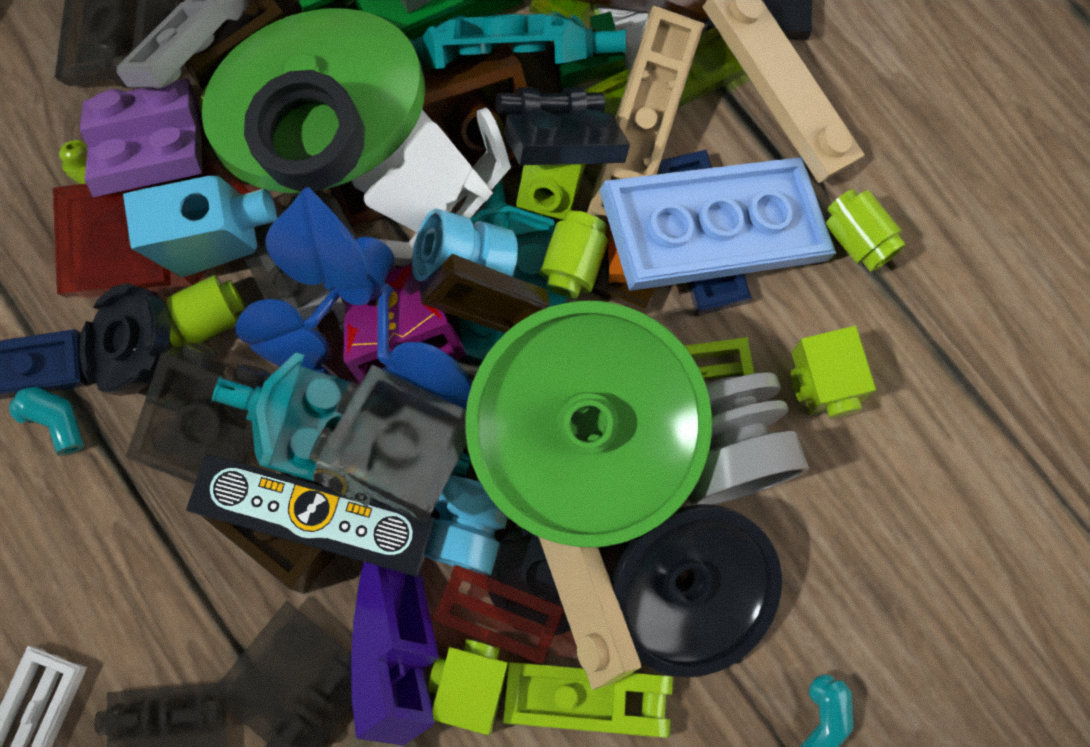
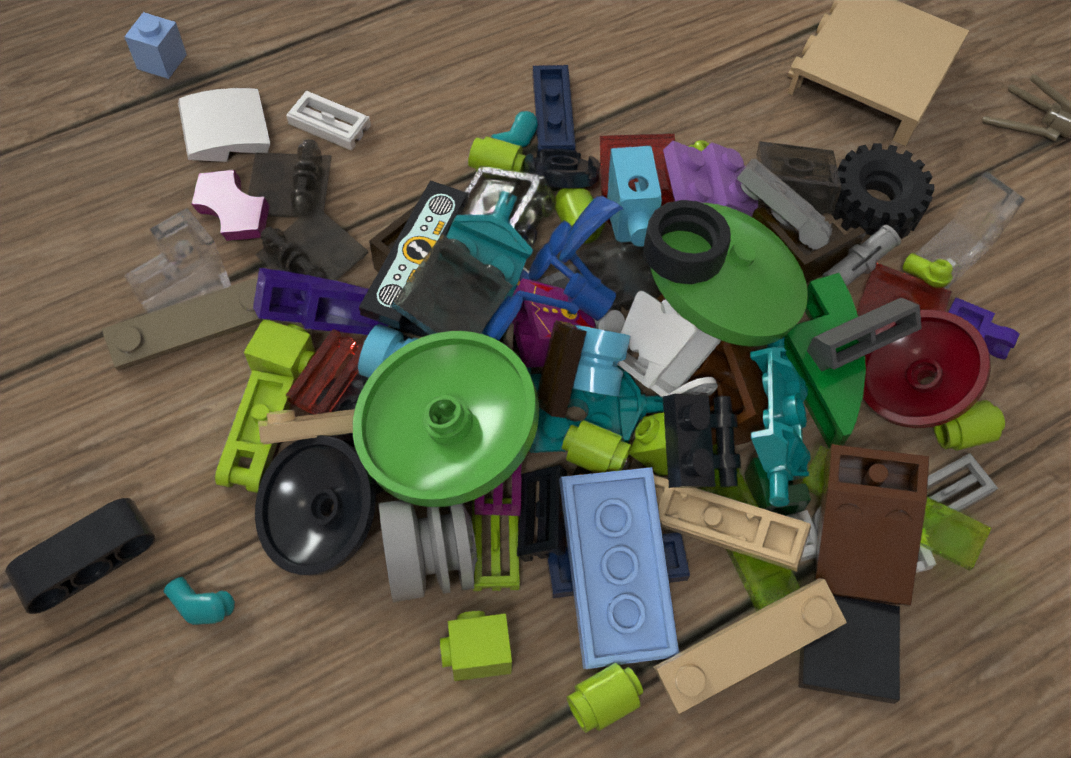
camera: 90 degrees right, 15 degrees down
none -> lime brick [468,136,526,183]
none -> black tile [517,465,567,562]

